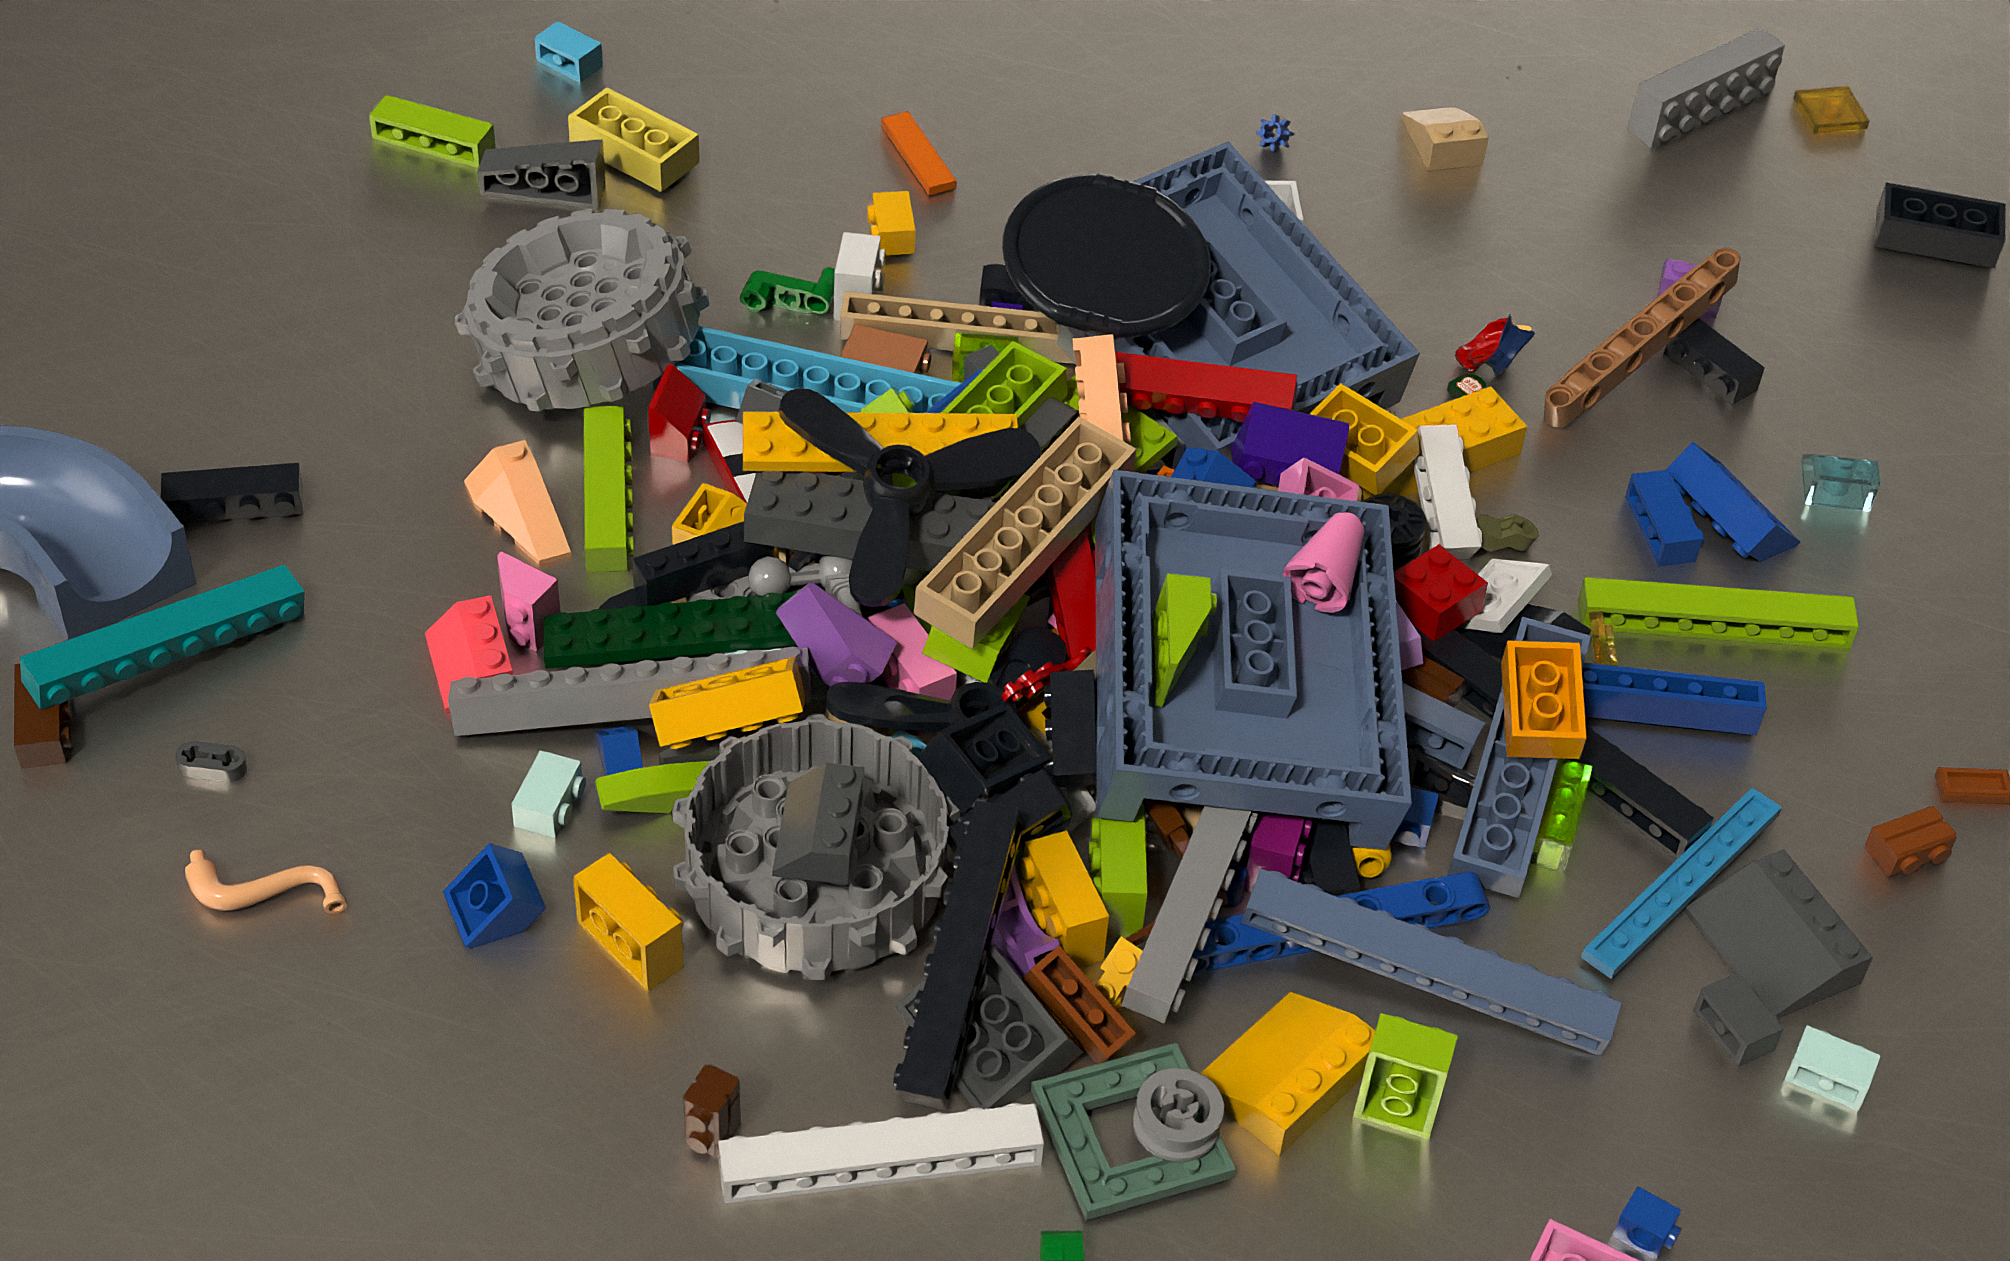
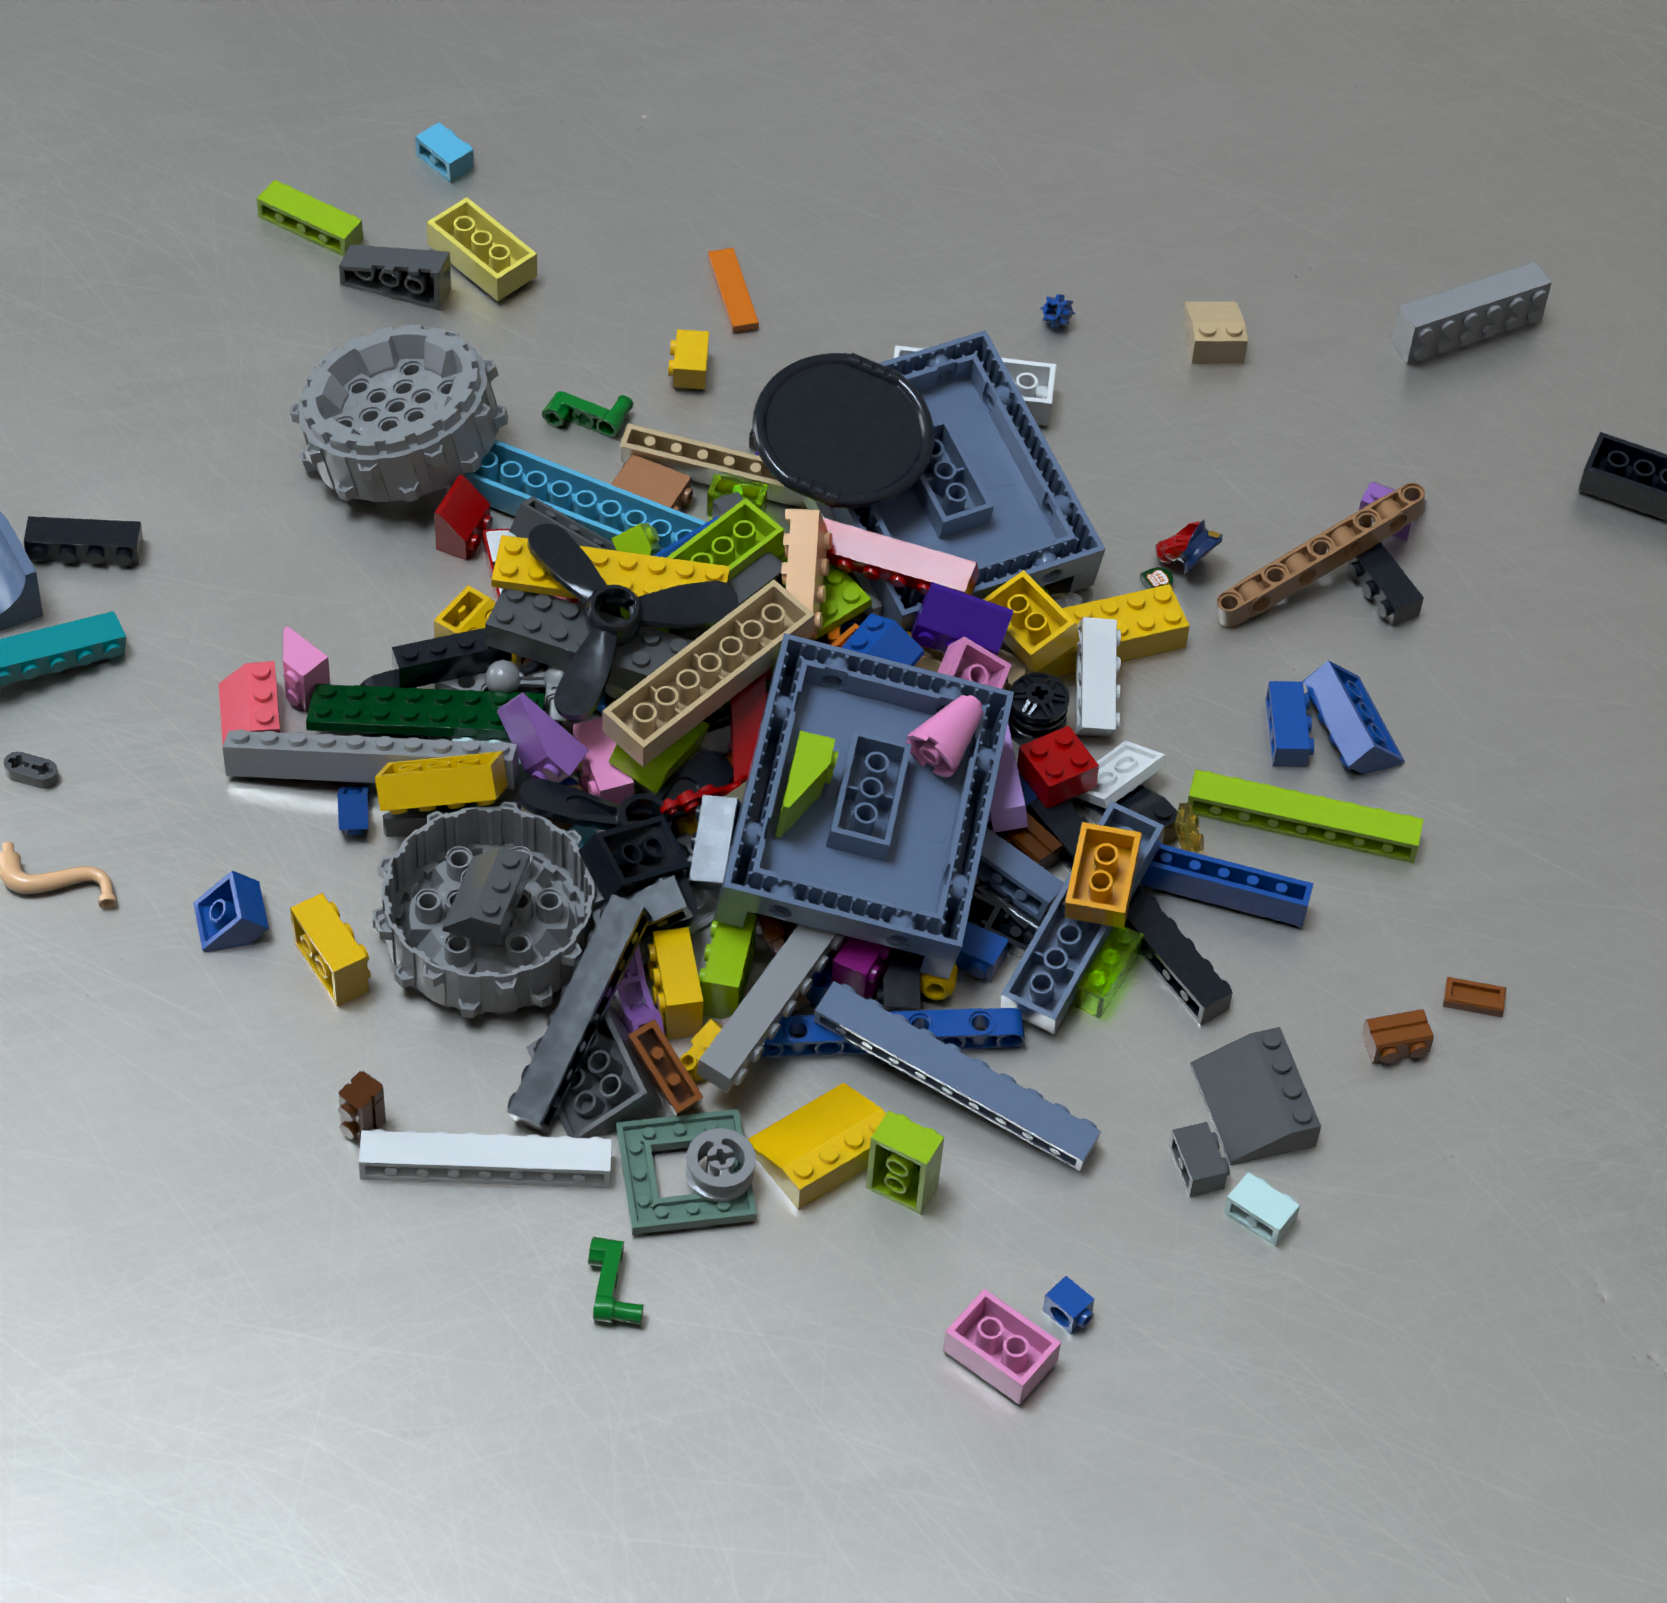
camera: 10 degrees right, 5 degrees up
light nougat wedge [464,440,572,565] -> none
light aqua brick [511,750,586,838] -> none
lime brick [584,406,634,572] -> none
lime slope [595,761,710,814] -> none
white brick [834,232,886,321] -> none
olive piece [1476,514,1539,552] -> none
dark azure plate [1581,787,1782,979] -> none
clear yellow tile [1793,86,1869,134] -> none
clear light blue slope [1801,454,1880,511] -> none

